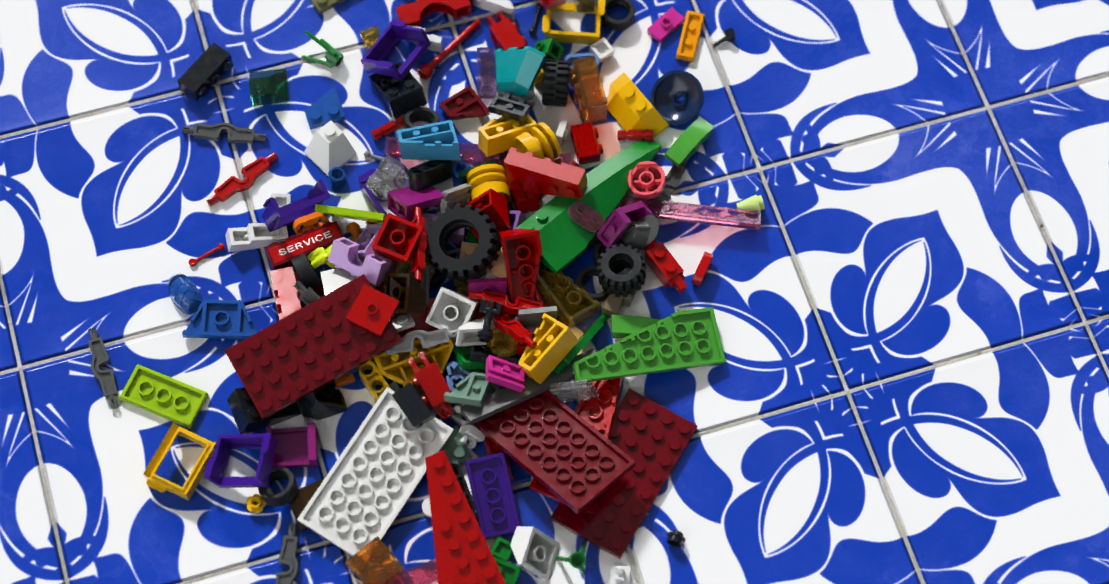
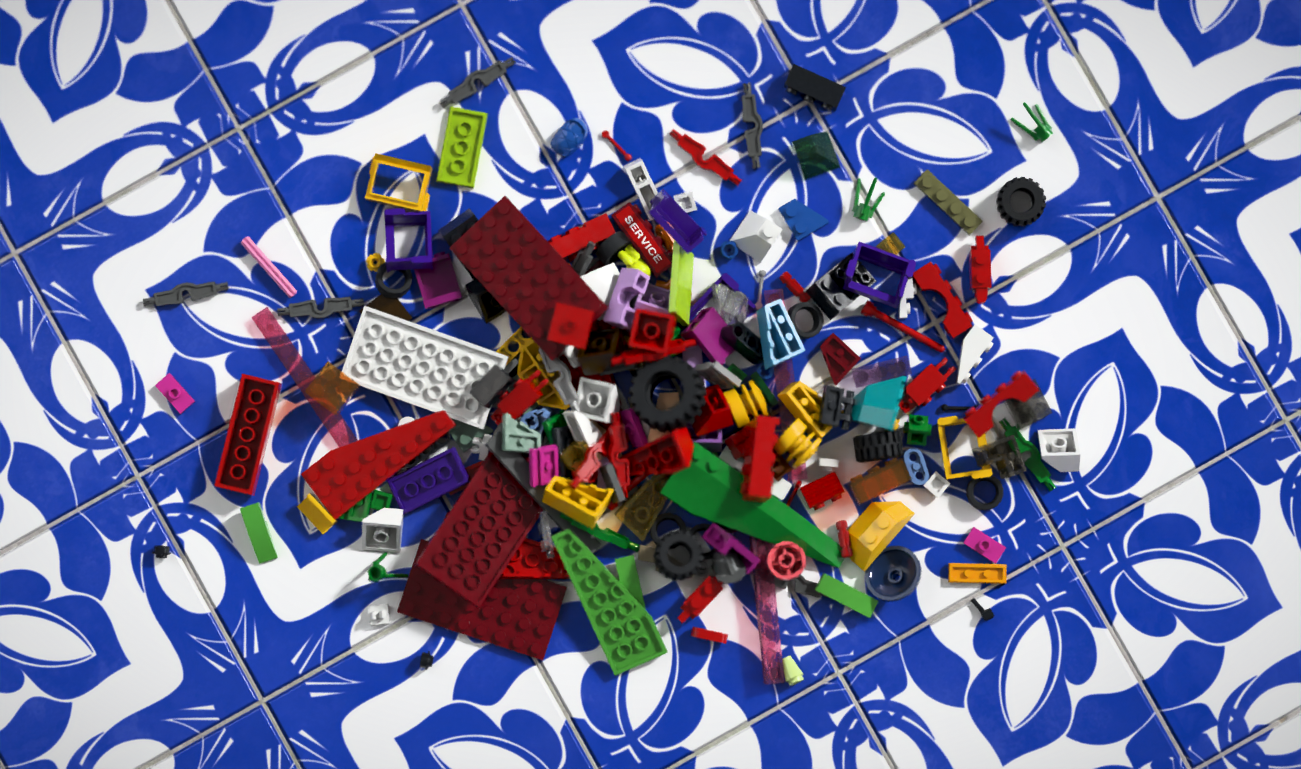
camera: 85 degrees right, 20 degrees up
blue wing [182,299,257,339] -> none
black hinge [477,298,501,343] -> none
clear pink plate [568,201,604,232] -> none

